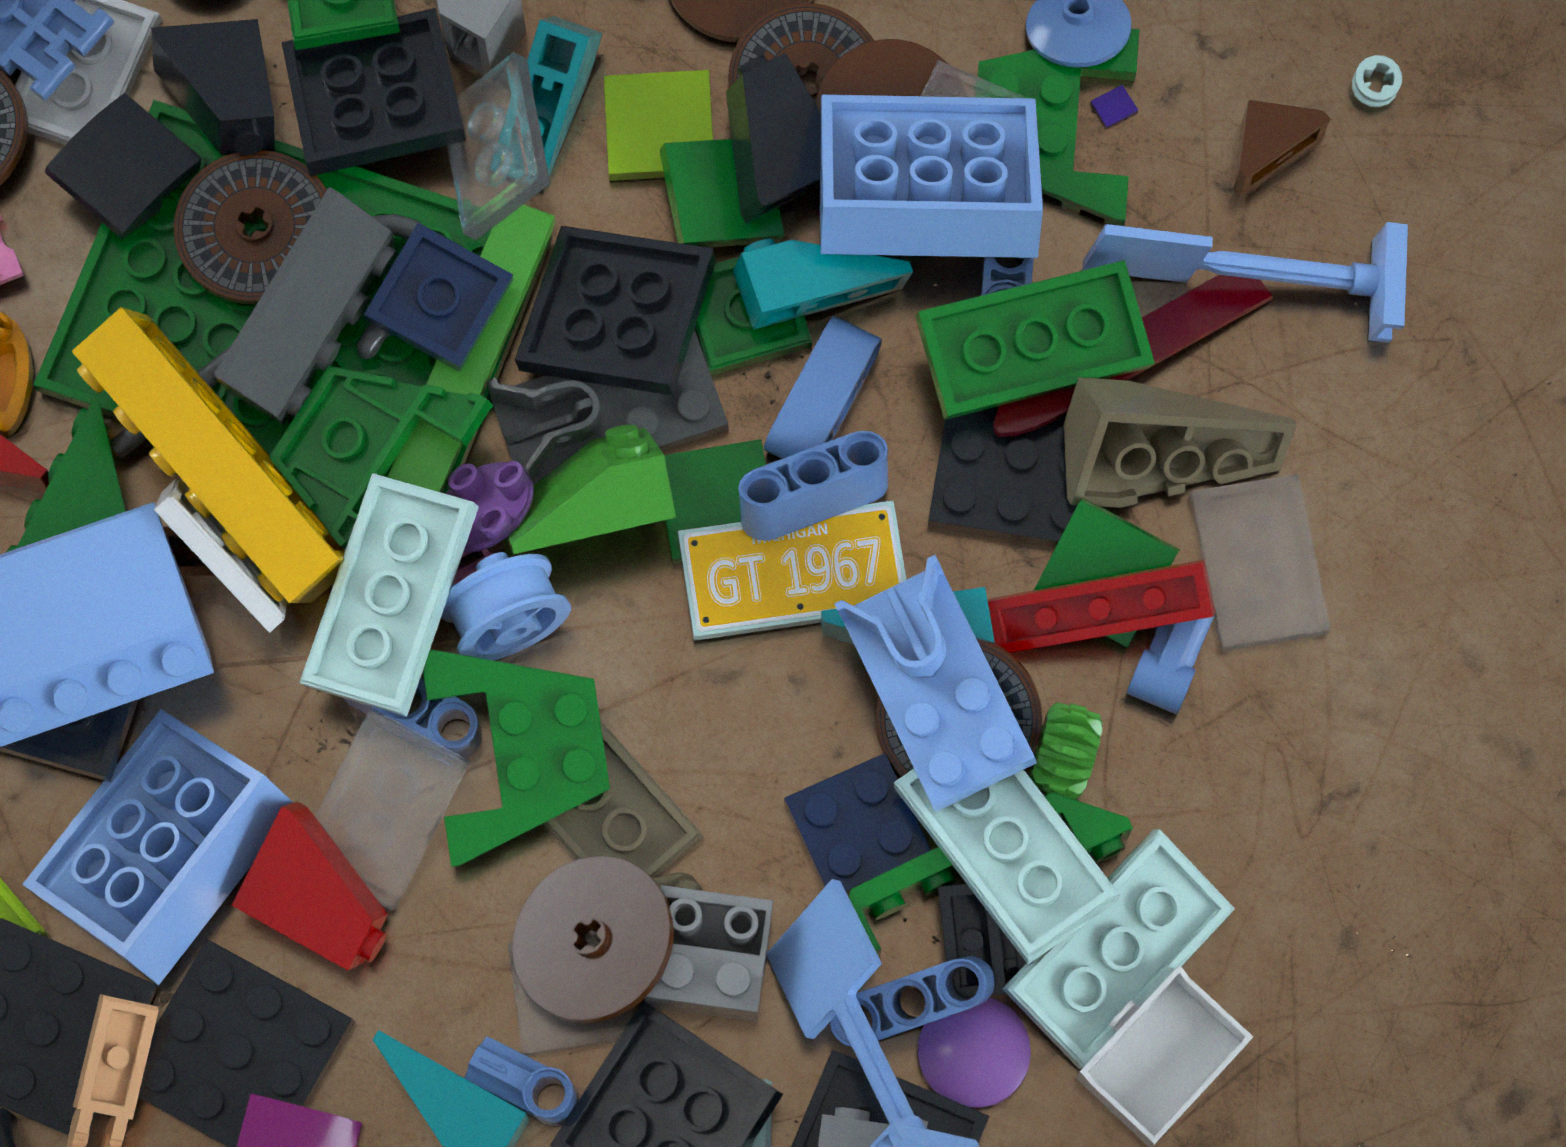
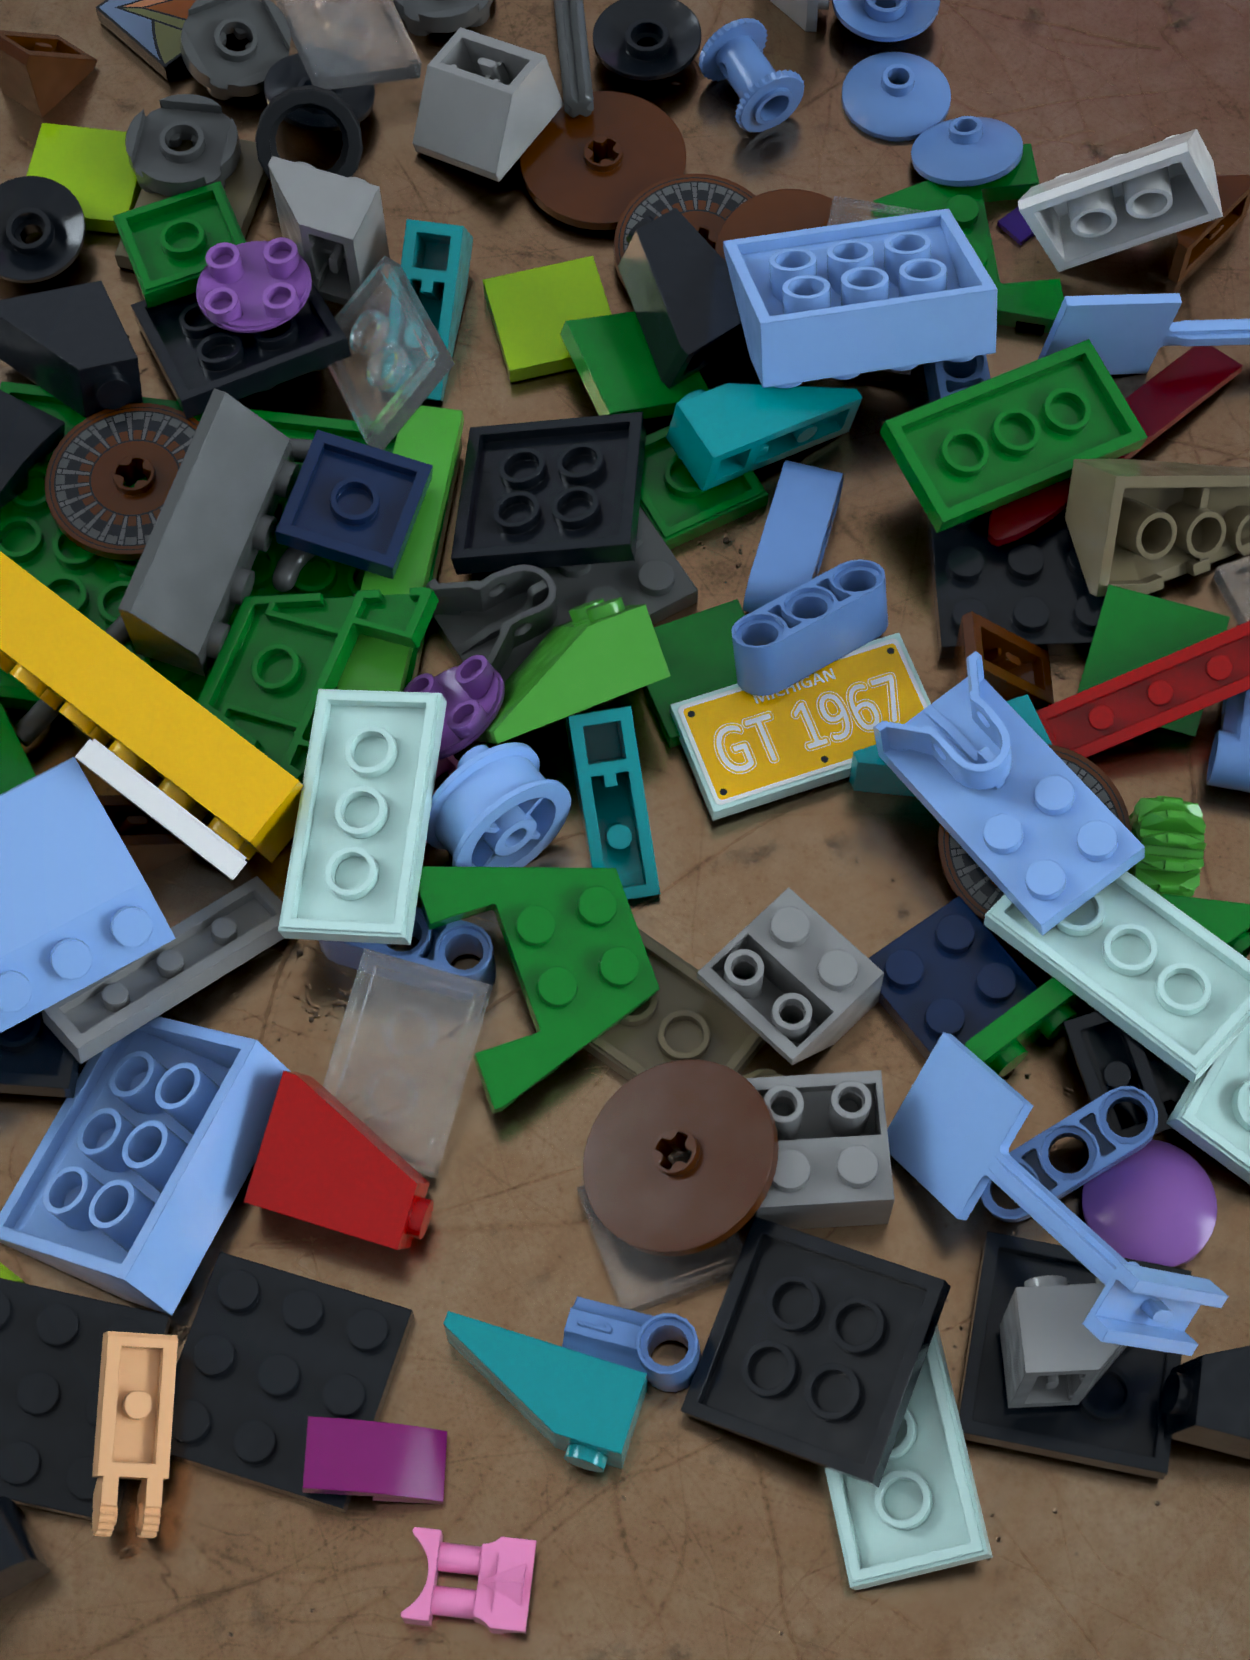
camera: 10 degrees left, 10 degrees down
none -> light grey plate [41,876,284,1064]
none -> medium lavender dish [196,237,312,333]
none -> teal slope [565,706,661,900]
none -> light grey slope [697,887,884,1065]
none -> reddish brown slope [953,611,1054,710]
none -> white slope [1018,129,1223,272]

